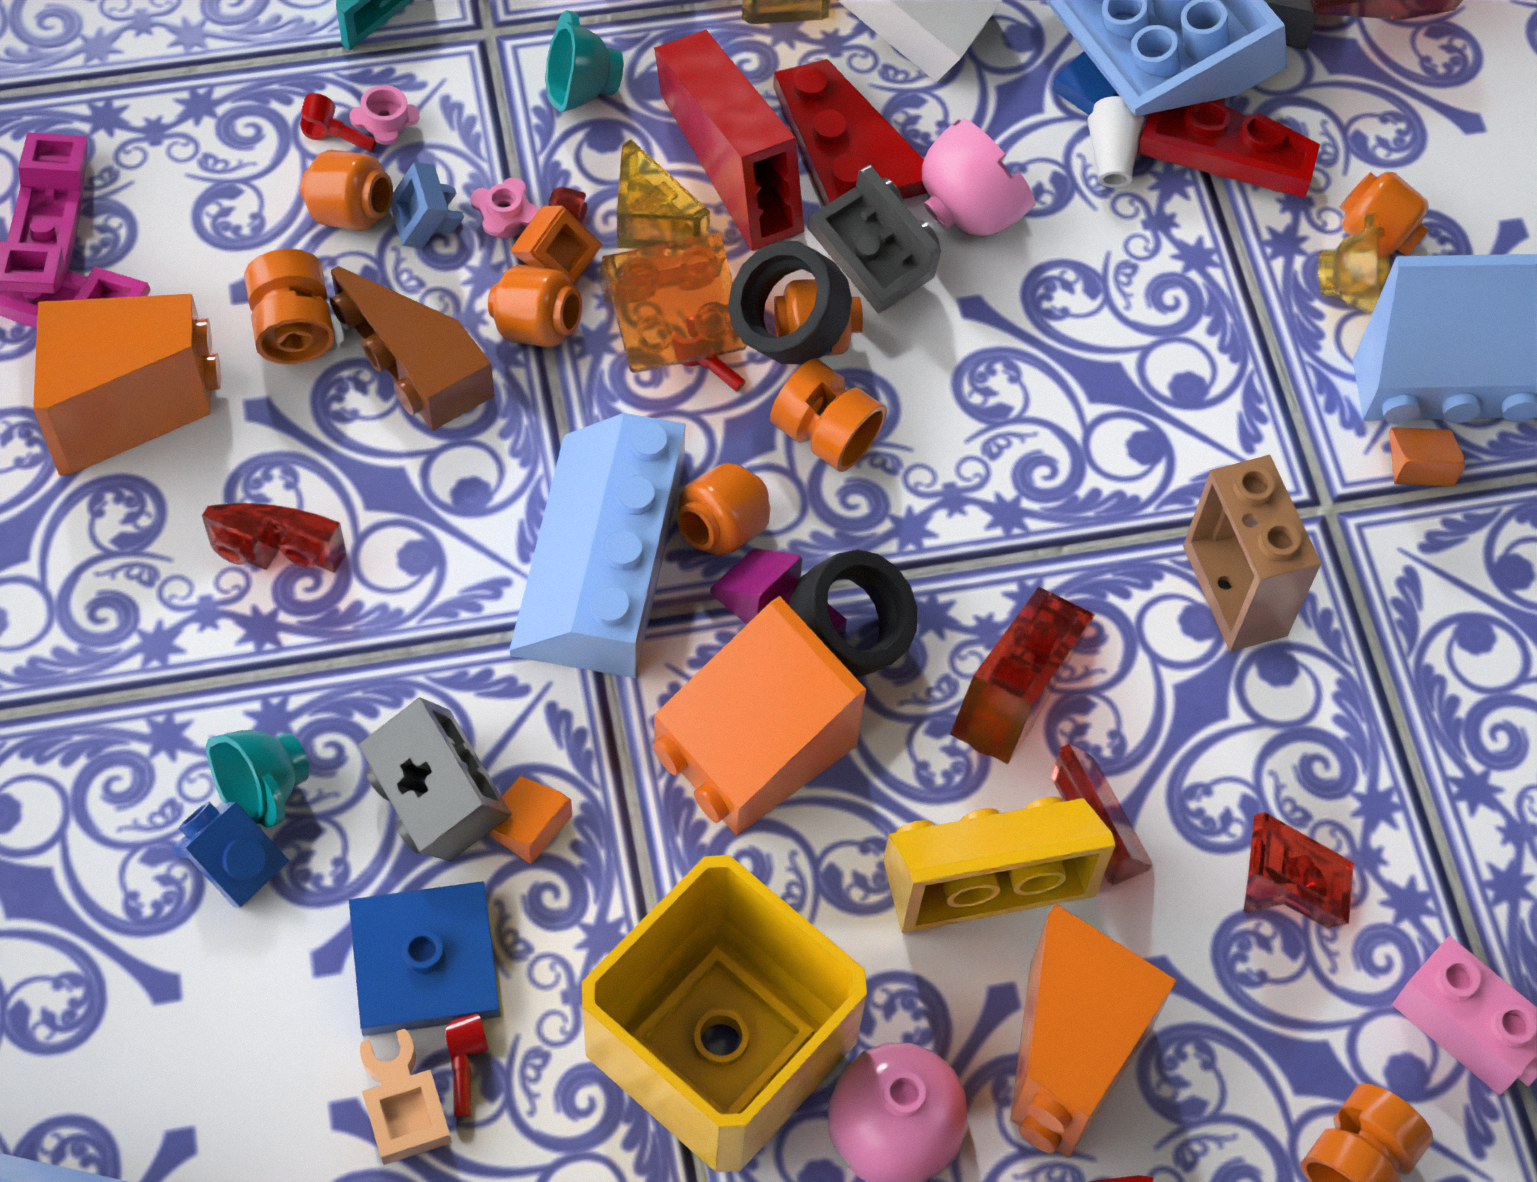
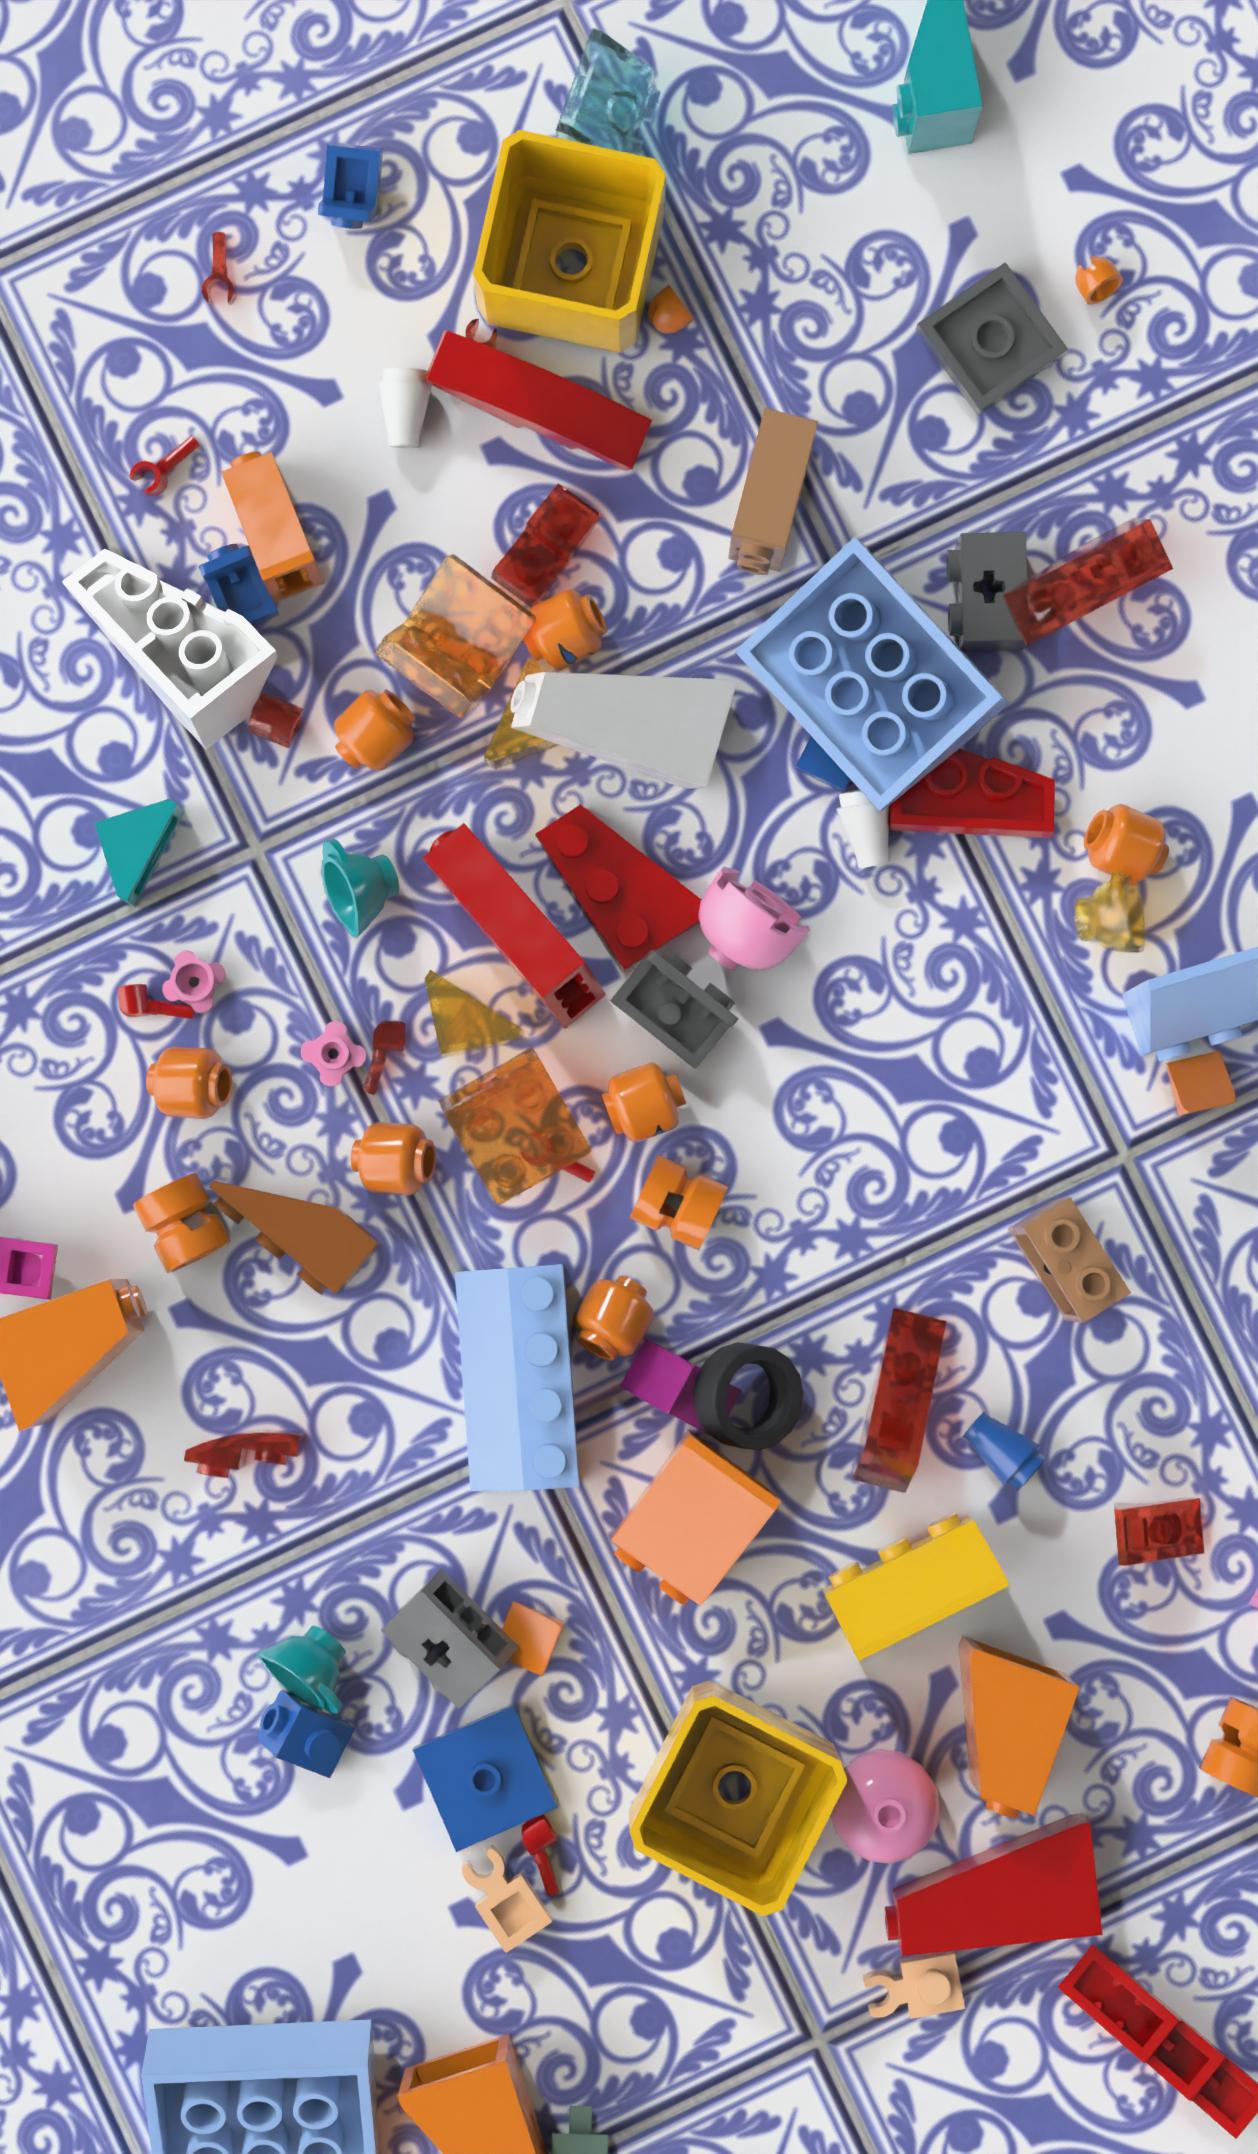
camera: 10 degrees left, 25 degrees up
medium blue tile [390,162,464,248] -> none
orange slope [510,206,603,285] -> none
black tyre [728,241,852,365] -> none
clear red slope [1051,744,1153,886] -> none
none -> blue cone [963,1412,1047,1491]

